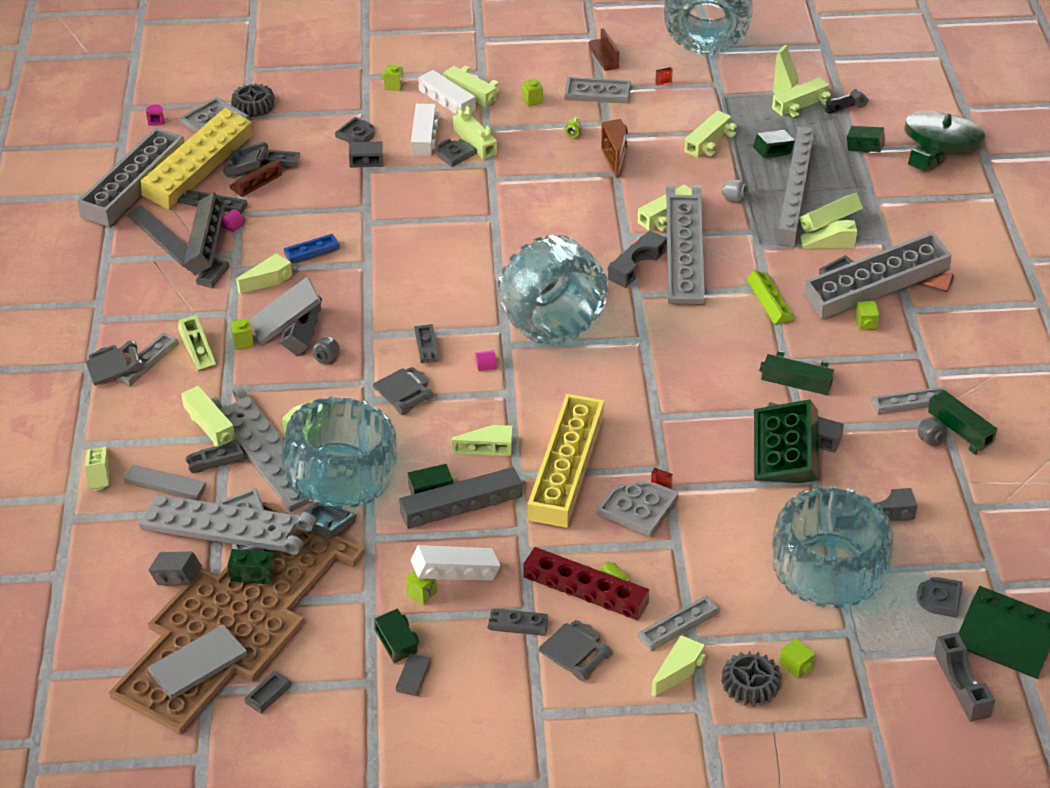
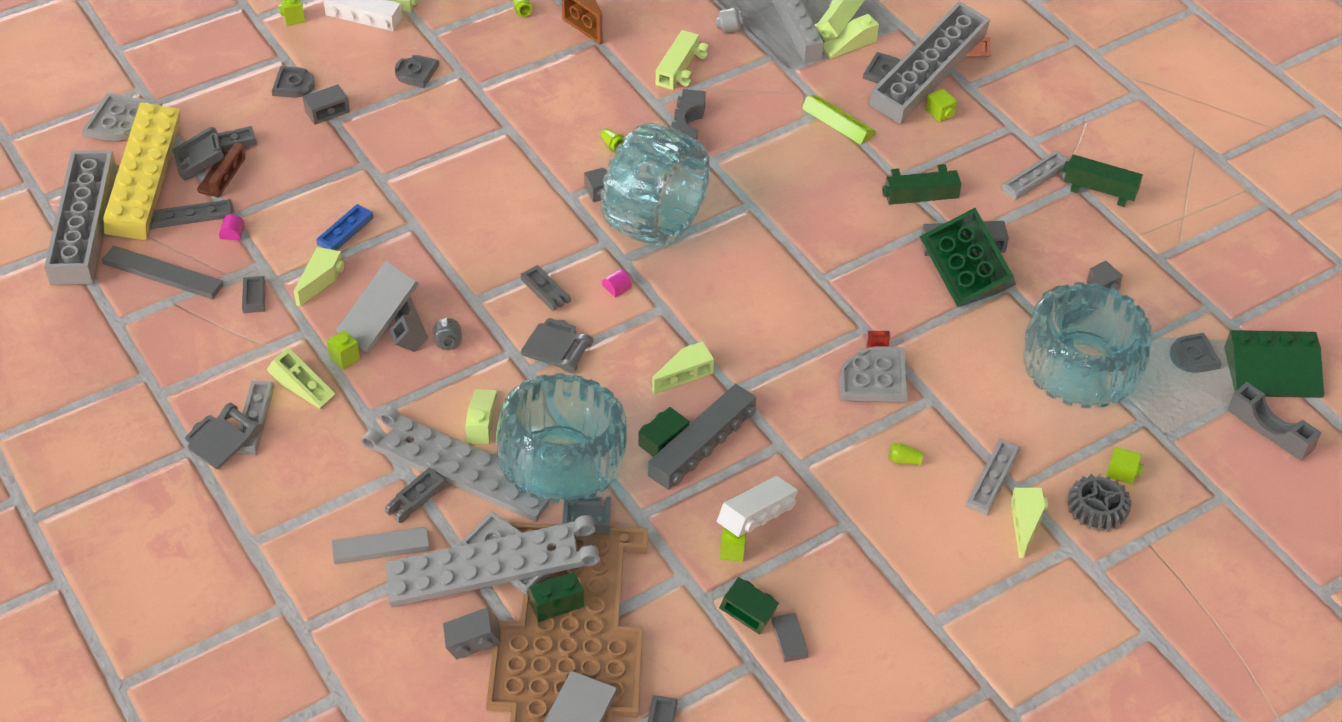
camera: 30 degrees left, 5 degrees up
yellowish green slope [84,447,109,490] -> none
dark pink brick [146,104,165,125] -> none
yellowish green brick [181,386,235,447] -> none
dark grey brick [183,192,225,276] -> none
dark grey gear [231,83,275,118] -> none
white brick [411,103,439,156] -> none
yellowish green brick [453,106,497,159] -> none
dark grey hinge [487,609,548,636] -> none
dark red brick [523,547,649,620] -> none
light yellow brick [528,394,604,528] -> none
dark grey piece [539,620,613,682] -> none
light grey hinge [666,185,705,304] -> none
dark grey head [918,417,947,446] -> none

